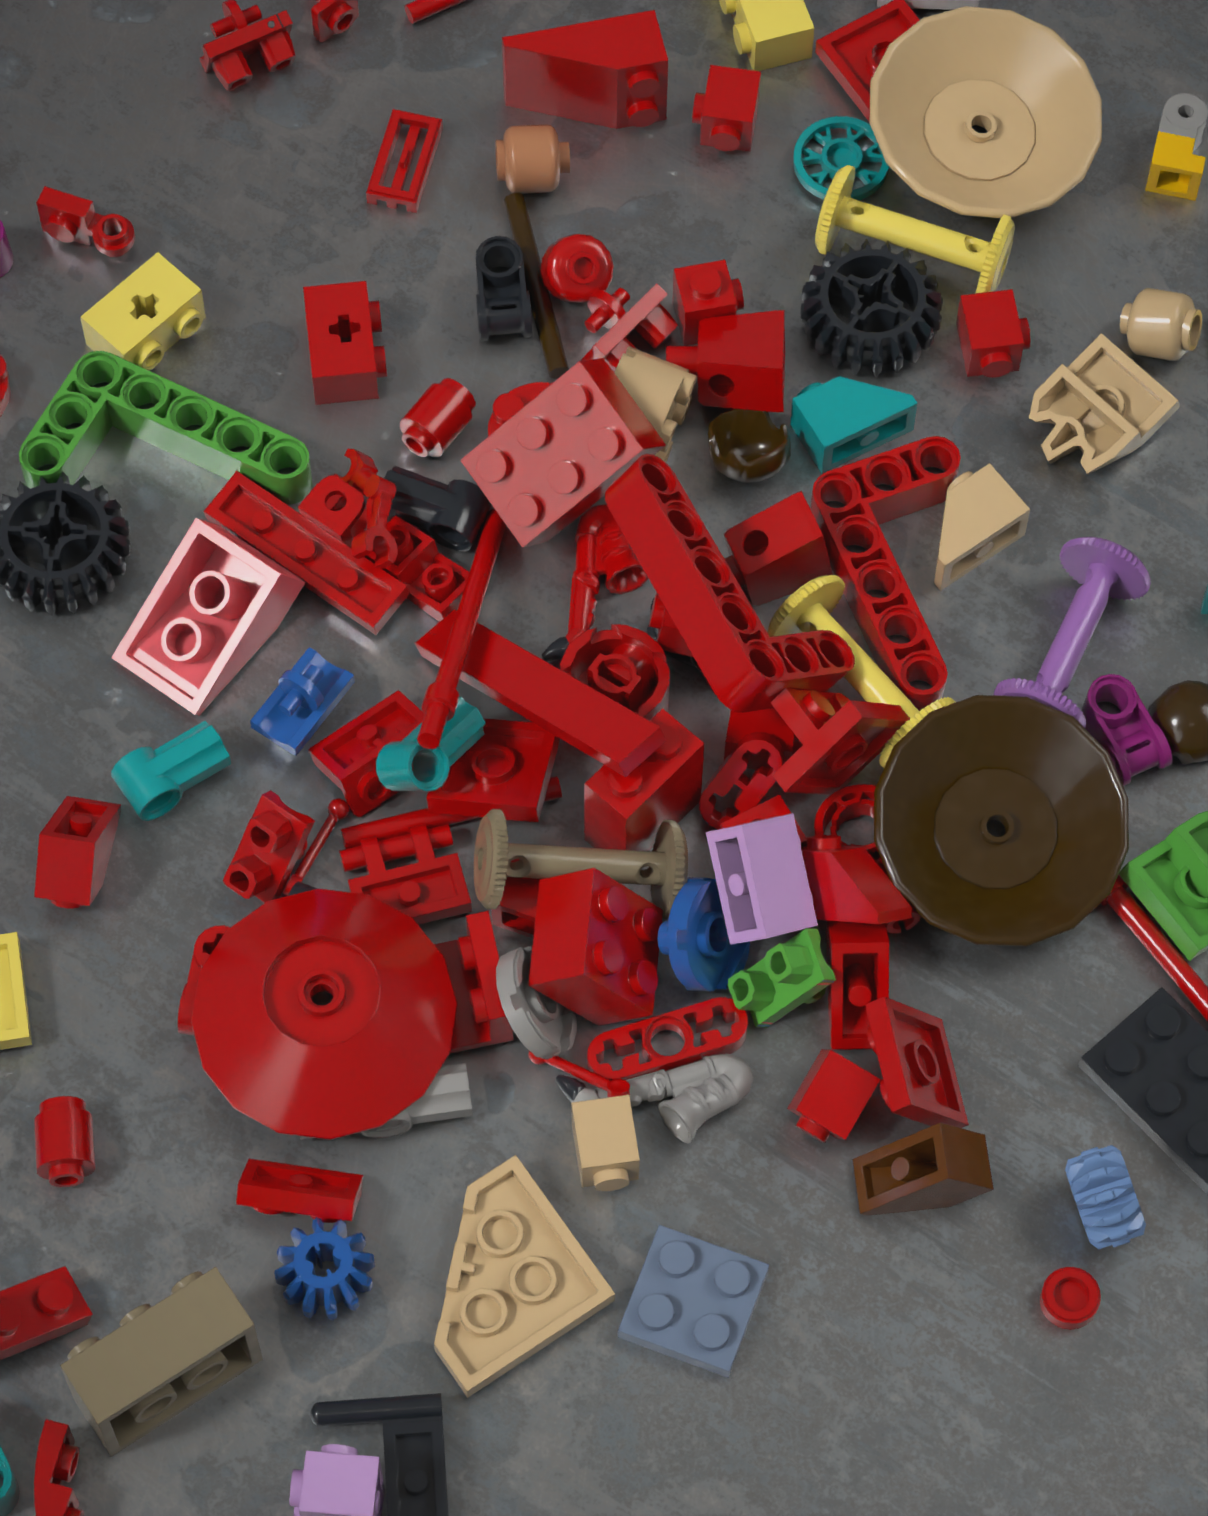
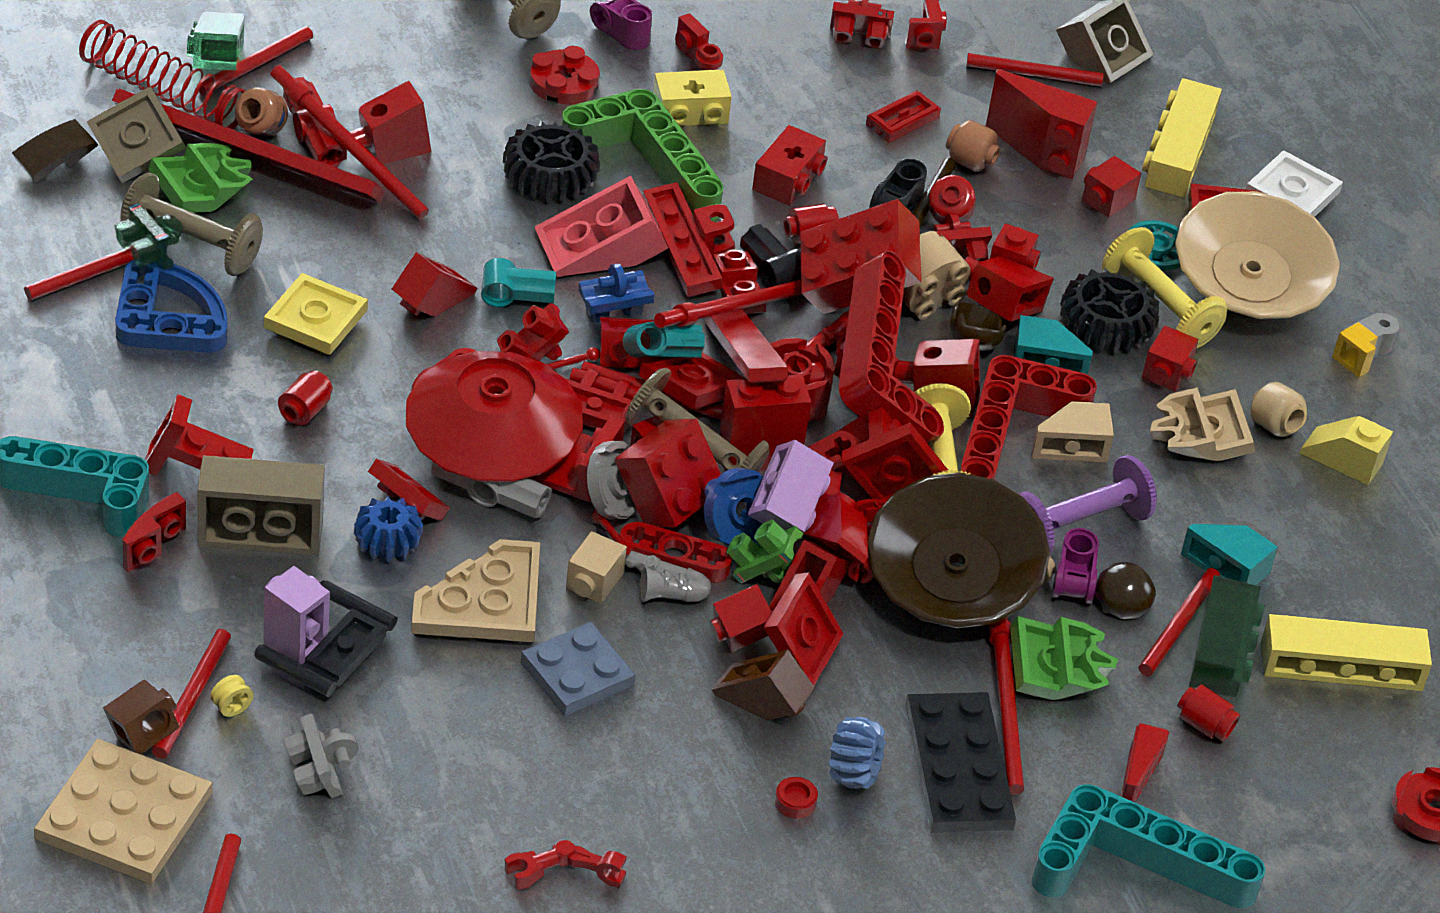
camera: 30 degrees right, 20 degrees down
red piece [334,449,398,570] -> none

